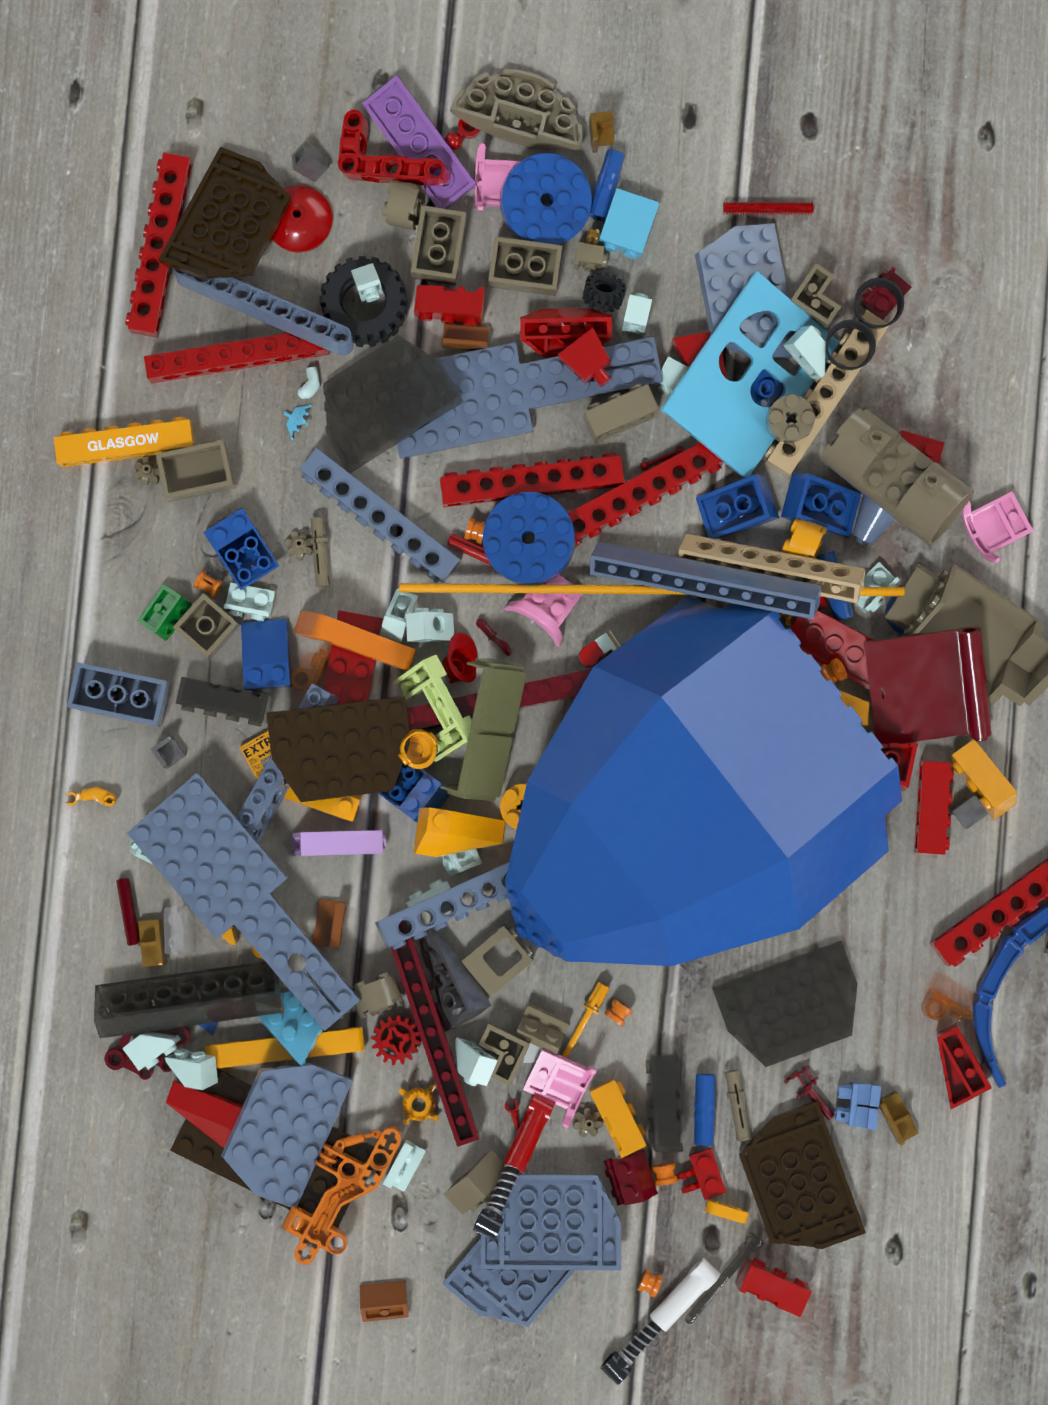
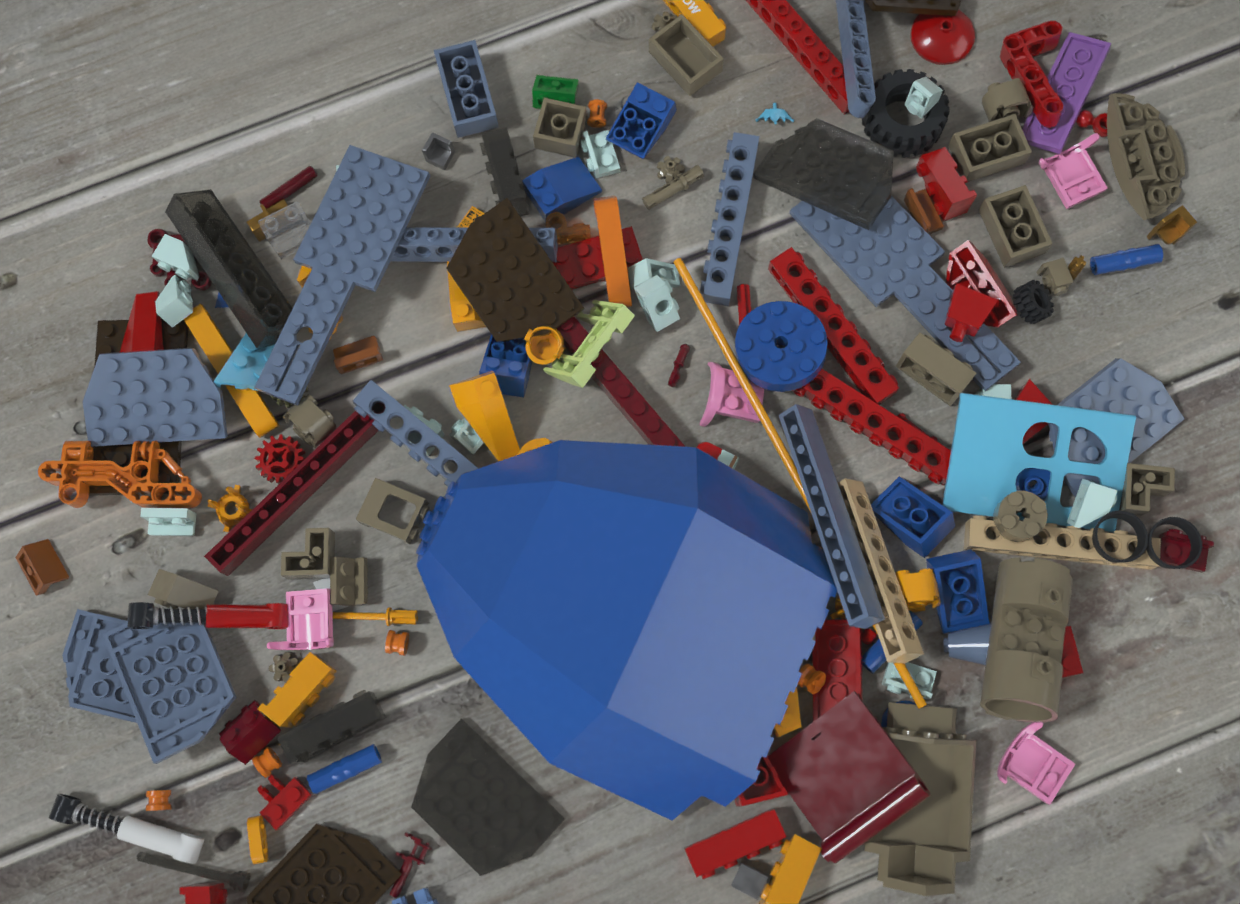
camera: 70 degrees right, 10 degrees down
light orange arm [65,786,117,807] -> none
flat silver panel [292,141,329,182] -> none
lavender slope [292,830,386,856] -> none
light aqua arm [298,367,320,399] -> none
flat silver wedge [419,929,491,1031] -> none
olive piece [441,658,527,801] -> none
red piece [442,632,477,683] -> none
light aqua slope [455,1037,498,1086] -> none
orange wheel [464,517,486,544] -> none
blue piece [500,153,592,245] -> none
red hand [505,1100,520,1132] -> none
medium azure brick [598,188,659,259] -> none
light aqua brick [622,293,652,336] -> none
red axle [723,201,814,215] -> none
dark tan pin [724,1070,751,1141] -> none

